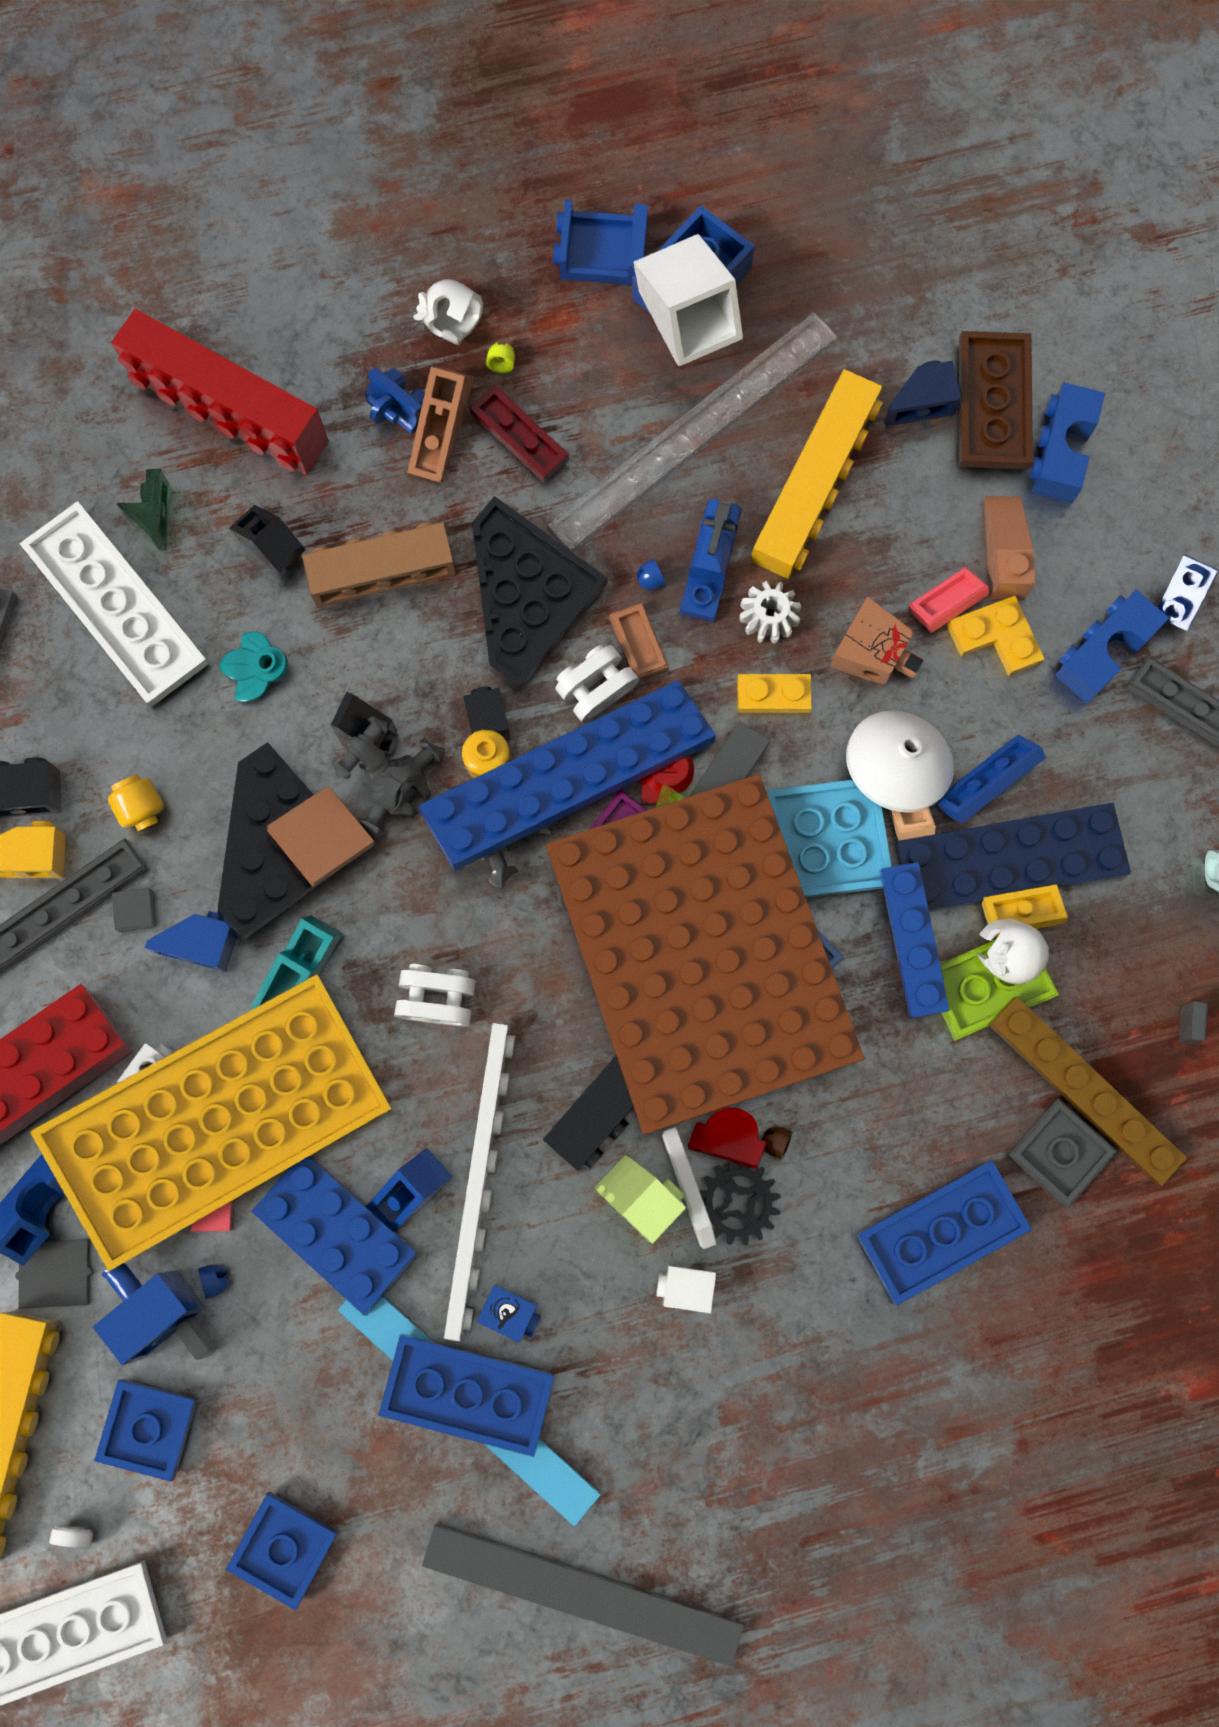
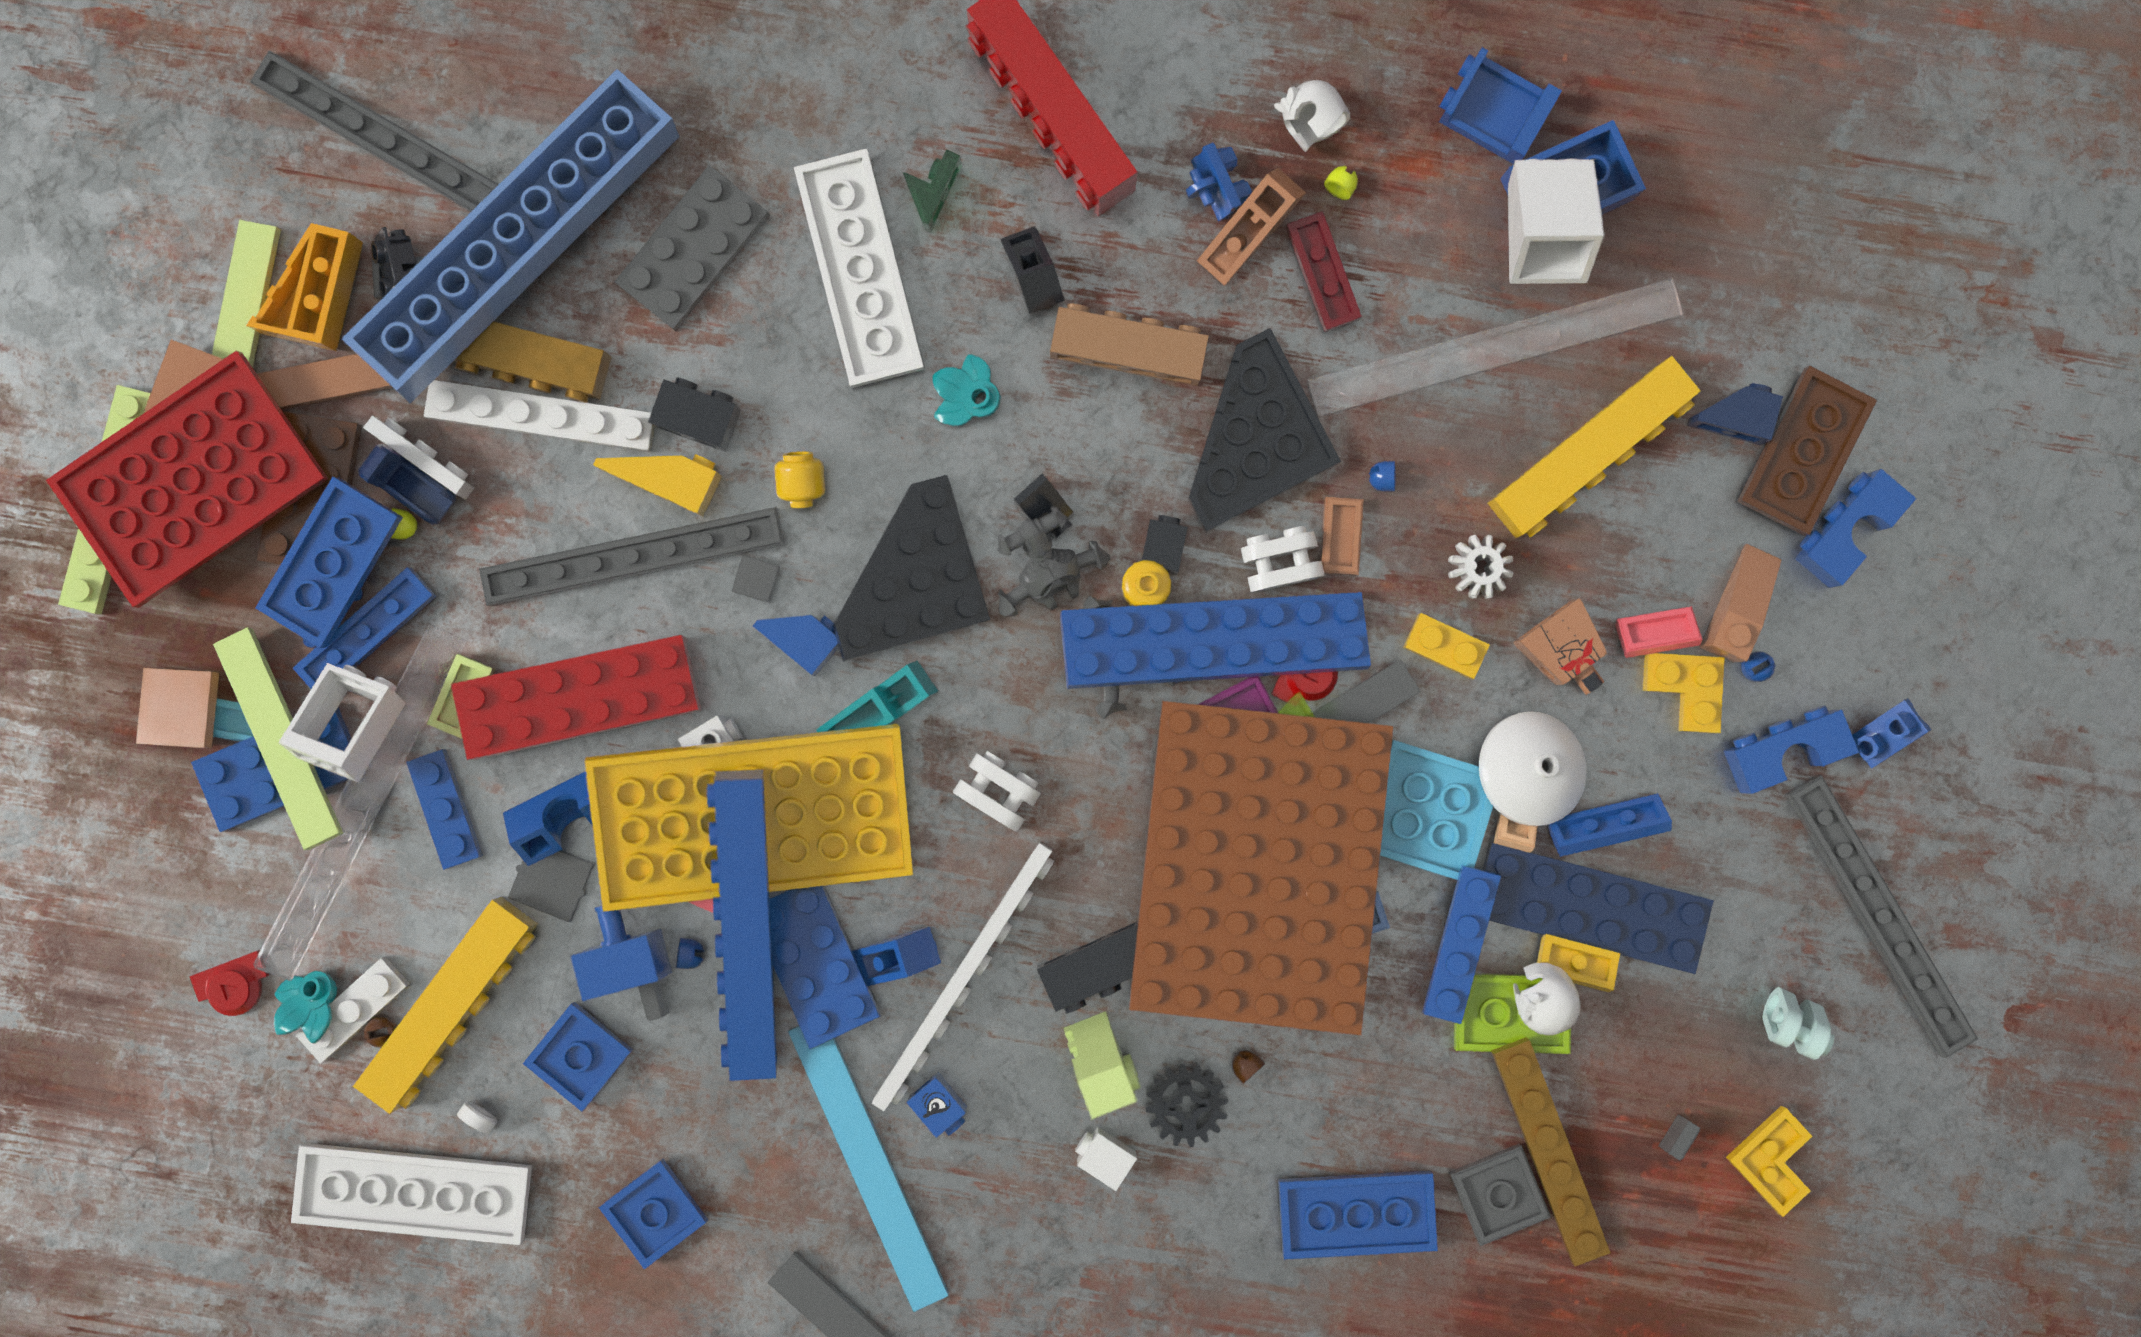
camera: 25 degrees right, 10 degrees up
nougat tile [267,785,374,887] -> none
blue plate [378,1334,555,1457] -> none
white tile [662,1127,716,1249] -> none
blue plate [679,499,742,623] -> none
red piece [687,1108,767,1169] -> none
none -> blue brick [707,769,777,1081]
none -> blue hinge [1741,651,1776,682]

